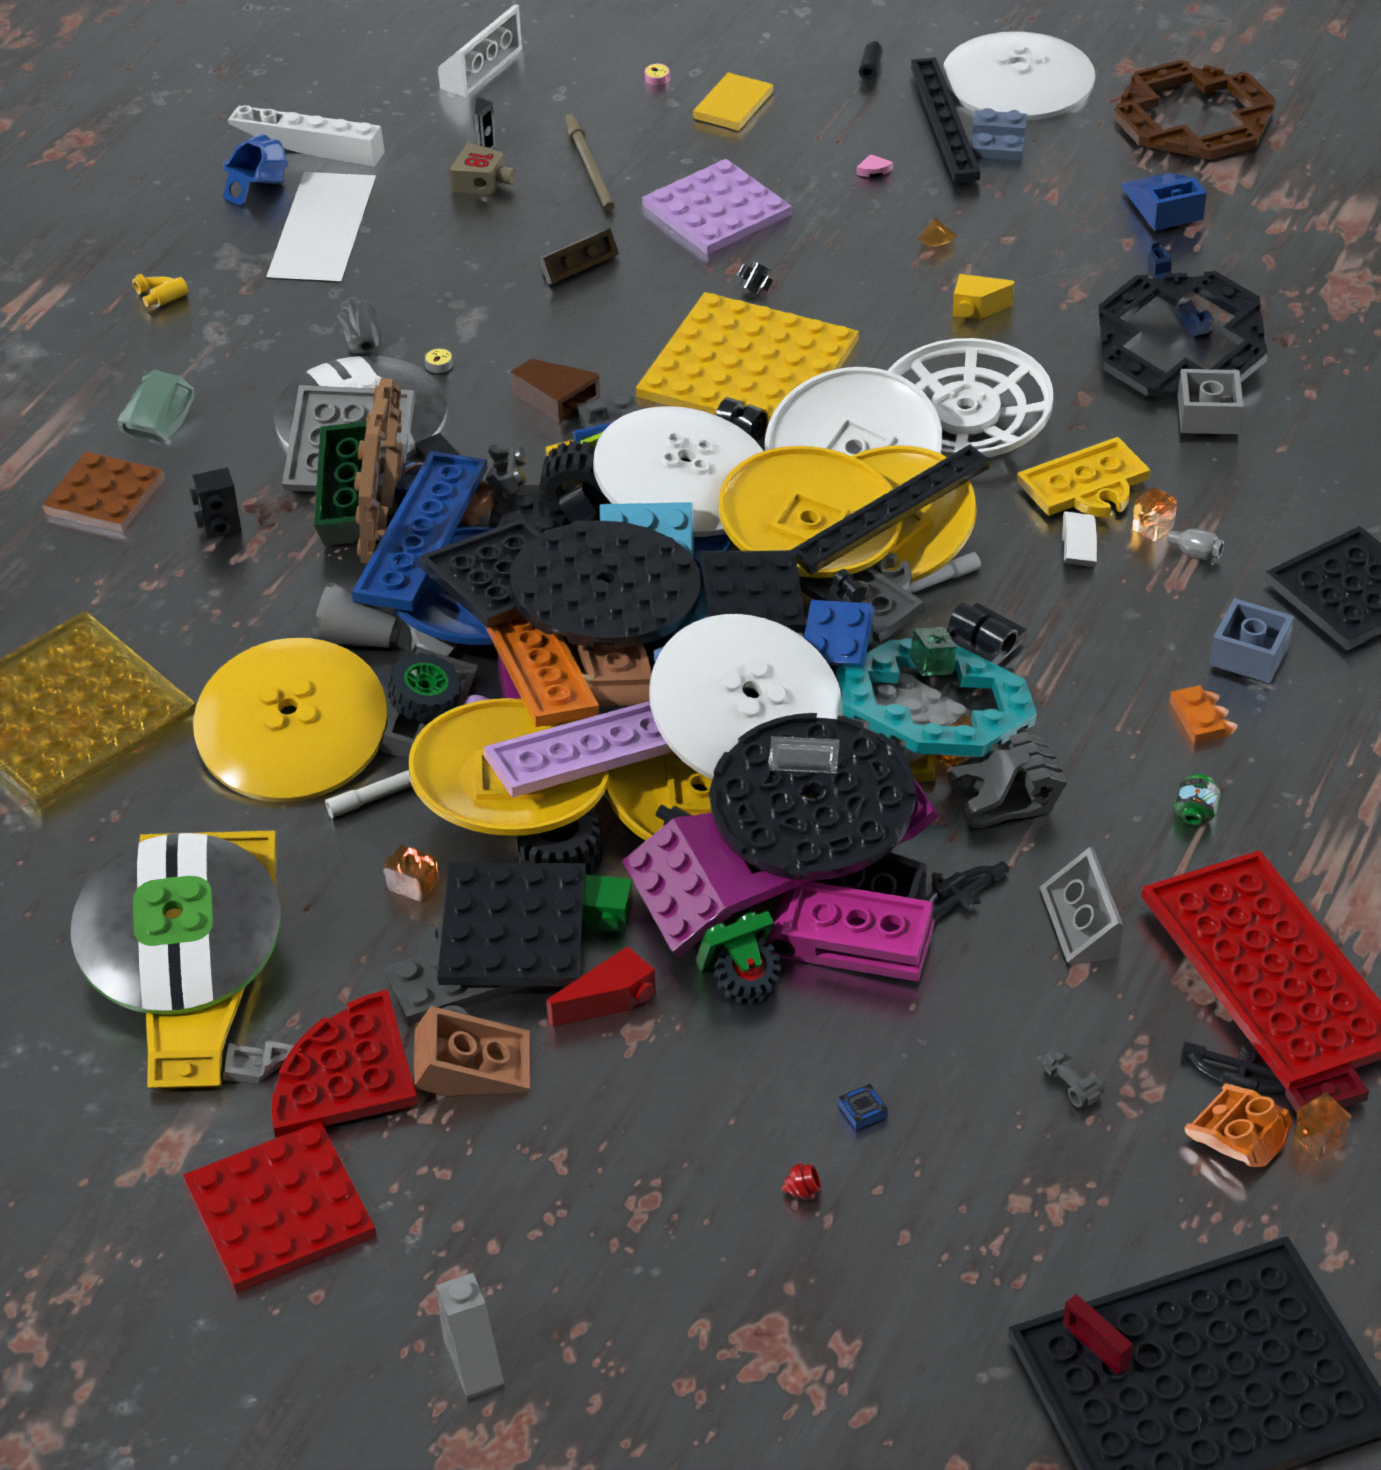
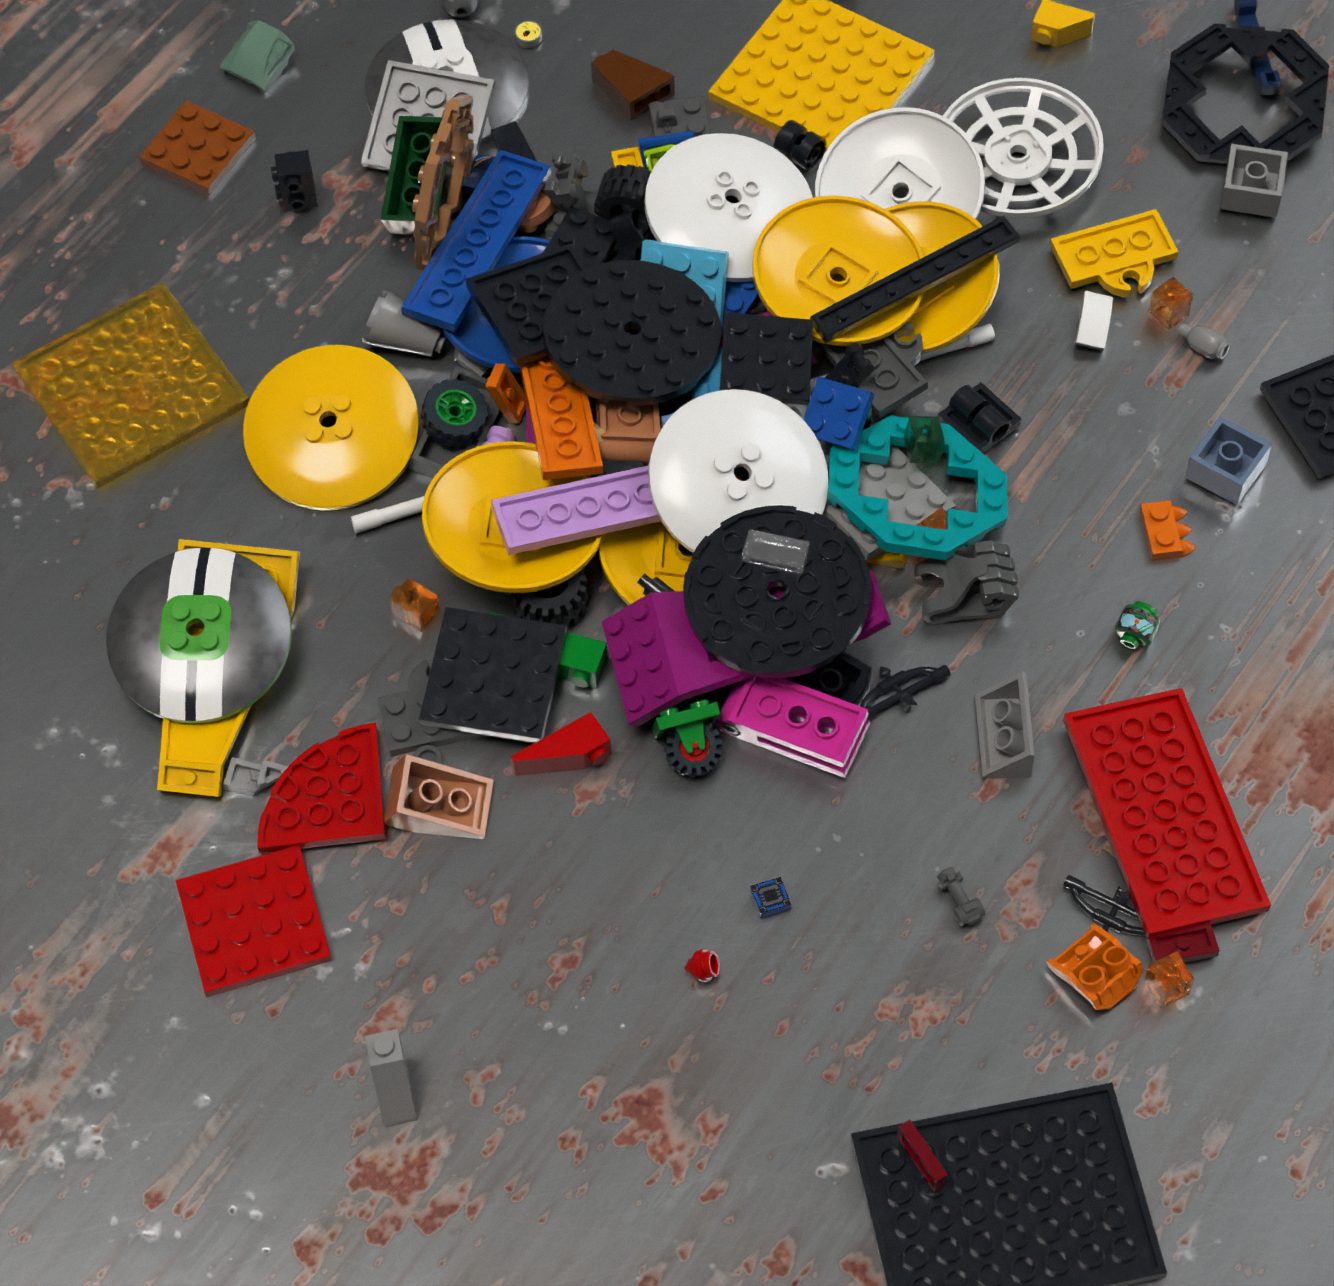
camera: 10 degrees right, 15 degrees up
none -> orange plate [485,363,527,424]

